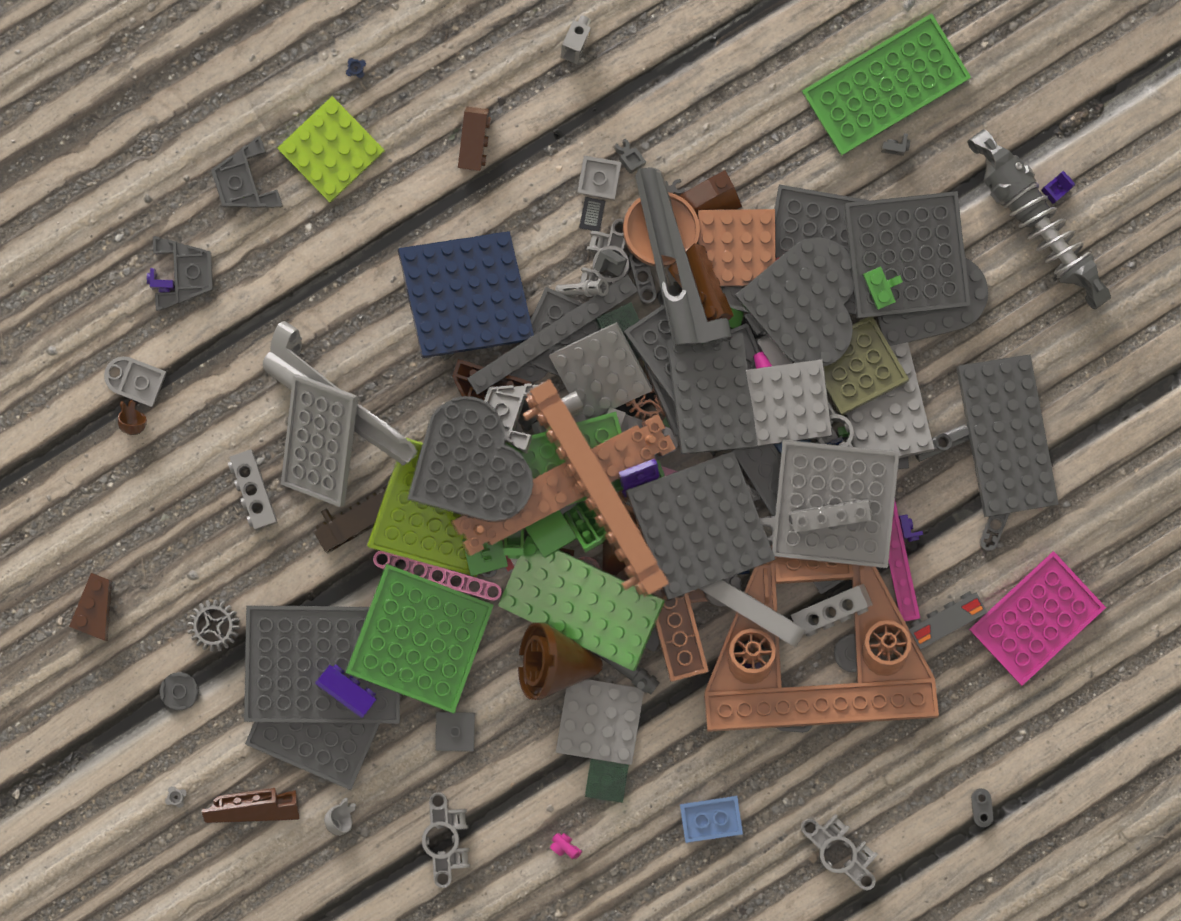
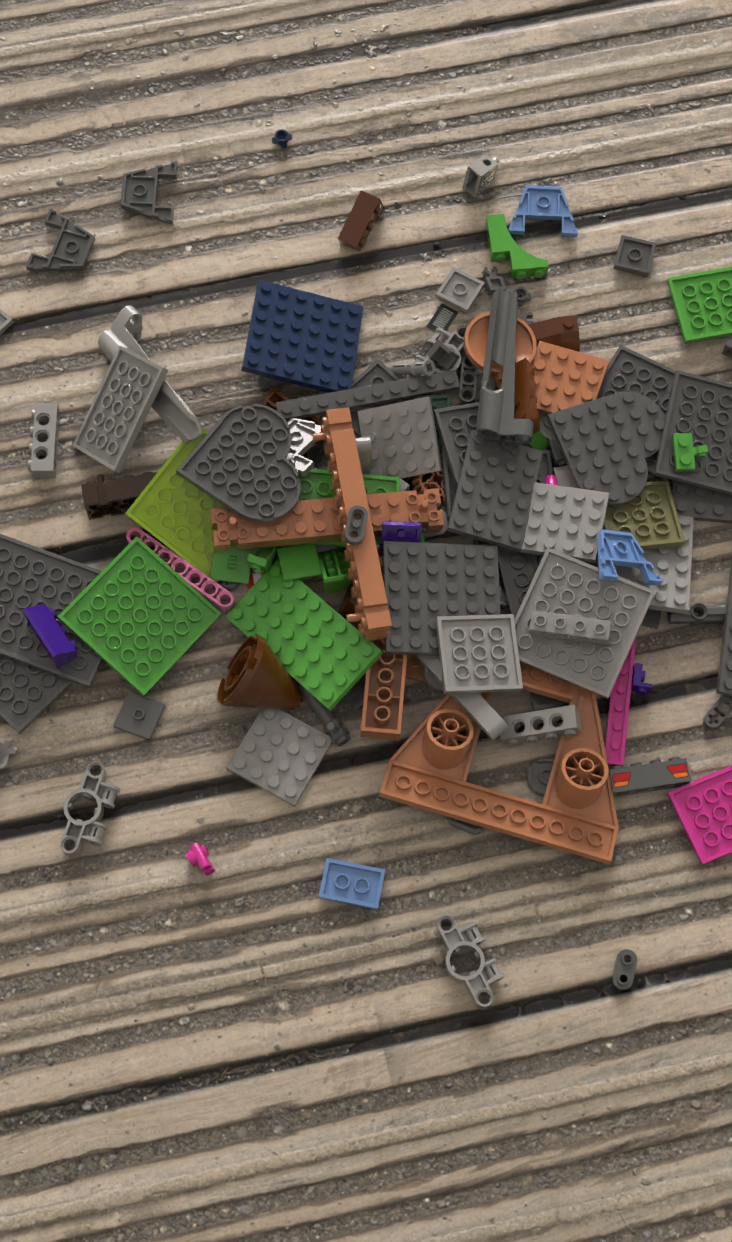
camera: 20 degrees right, 15 degrees down
dark purple bracket [147,268,175,293] -> none
lime plate [277,96,385,203] -> none
clear green plate [585,759,629,803] -> none
none -> dark grey plate [344,506,368,545]
none -> light grey plate [435,614,523,694]
none -> bright green arch [485,214,548,279]
none -> medium blue wing [508,185,578,237]
none -> dark grey plate [514,286,531,306]
none -> medium blue wing [597,529,663,586]
none -> dark grey plate [613,235,656,277]

